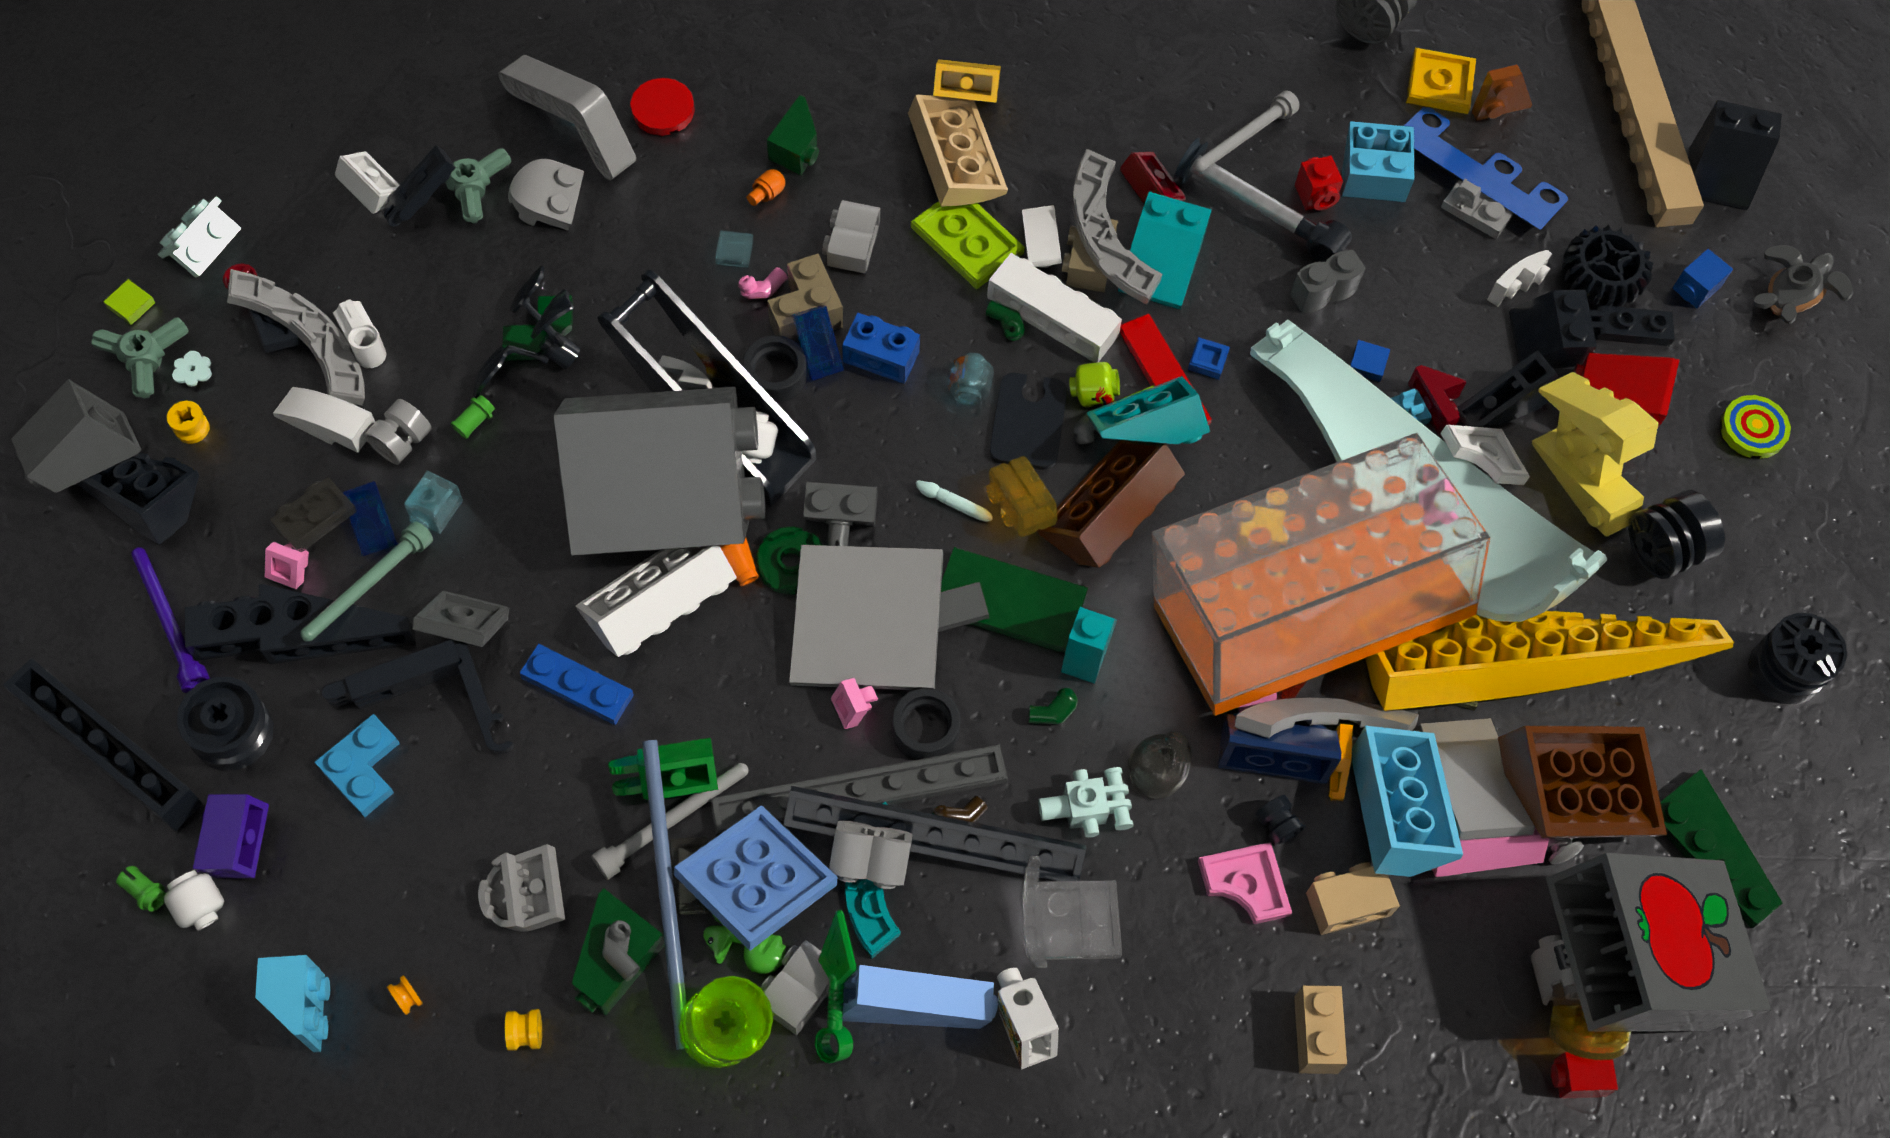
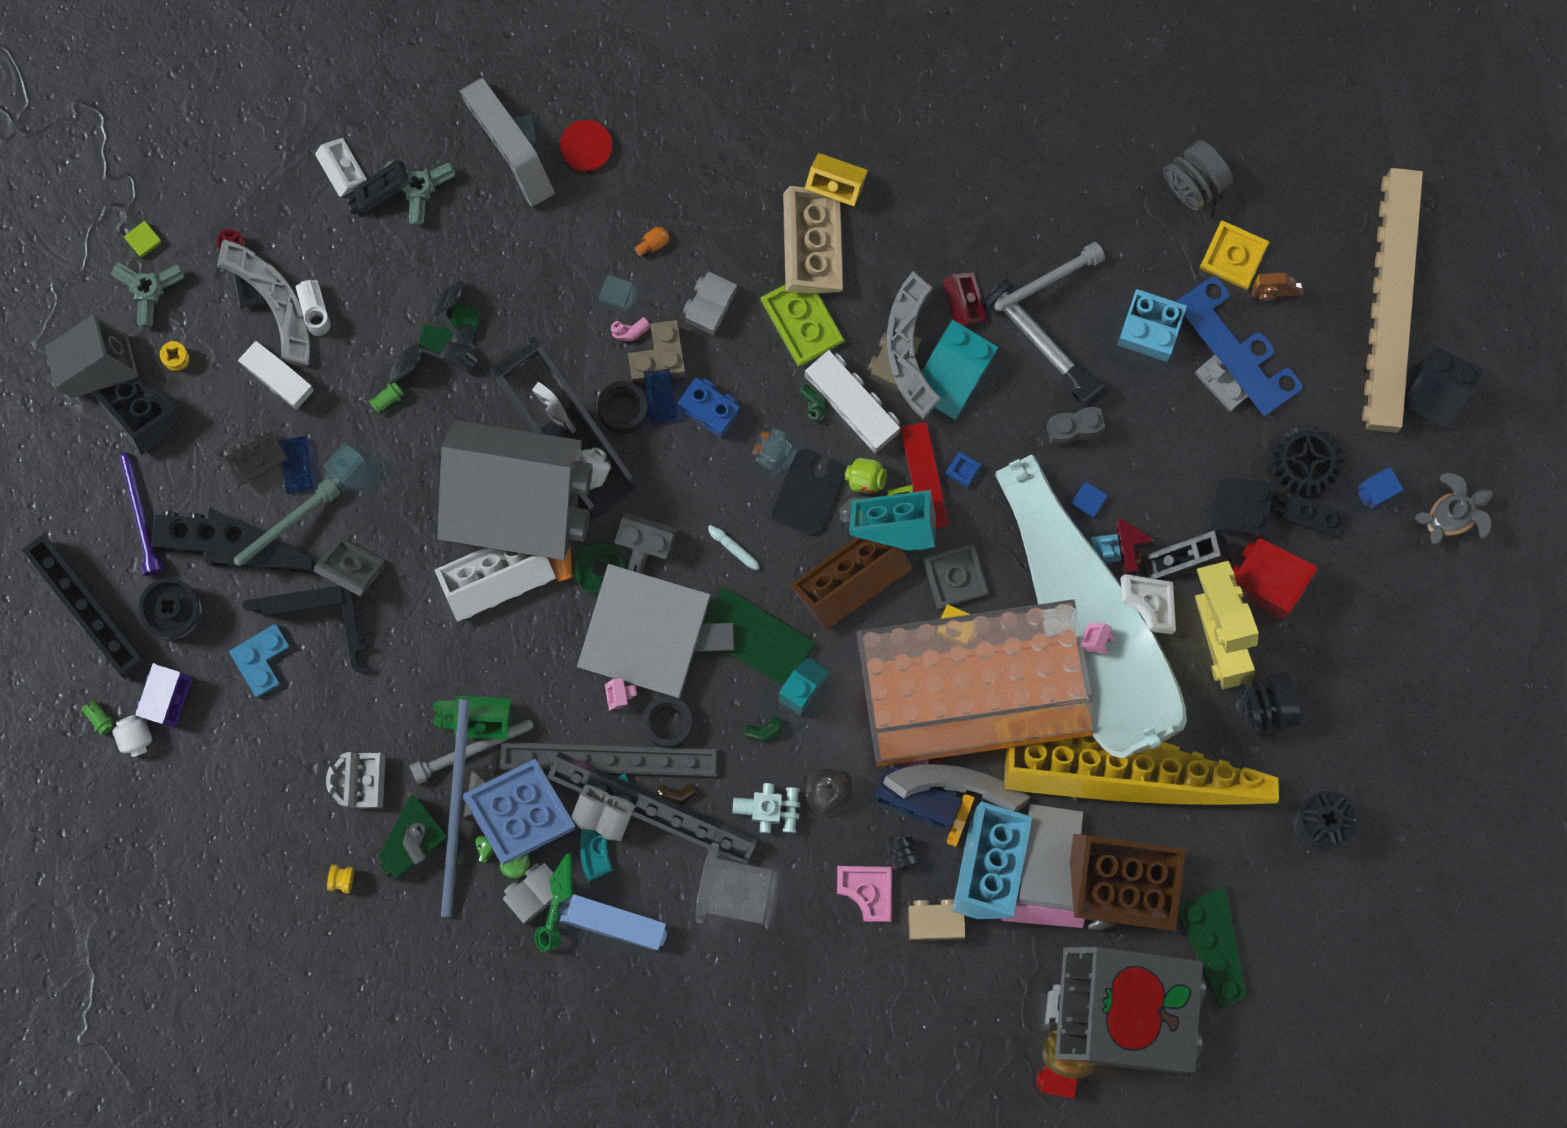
camera: 15 degrees right, 15 degrees up
light aqua bracket [158,196,241,278] -> none
light aqua plant [172,351,212,387] -> none
medium azure slope [255,955,330,1052] -> none
bright pink tile [264,542,309,589] -> none
light grey wheel [364,399,432,465] -> none
light orange bush [387,975,423,1015] -> none
light grey slope [508,159,584,231] -> none
blue plate [520,643,634,725] -> none
clear neon green wheel [678,976,773,1069] -> none
dark green slope [767,95,819,175] -> none
clear yellow brick [986,456,1057,537] -> none
white torso [997,968,1059,1070] -> none
white slope [1022,205,1062,268] -> none
red brick [1294,155,1343,211] -> none
tan brick [1294,985,1347,1074] -> none
white slope [1487,250,1552,307] -> none
lime tile [1720,395,1791,459] -> none
none -> dark grey tile [922,543,989,610]

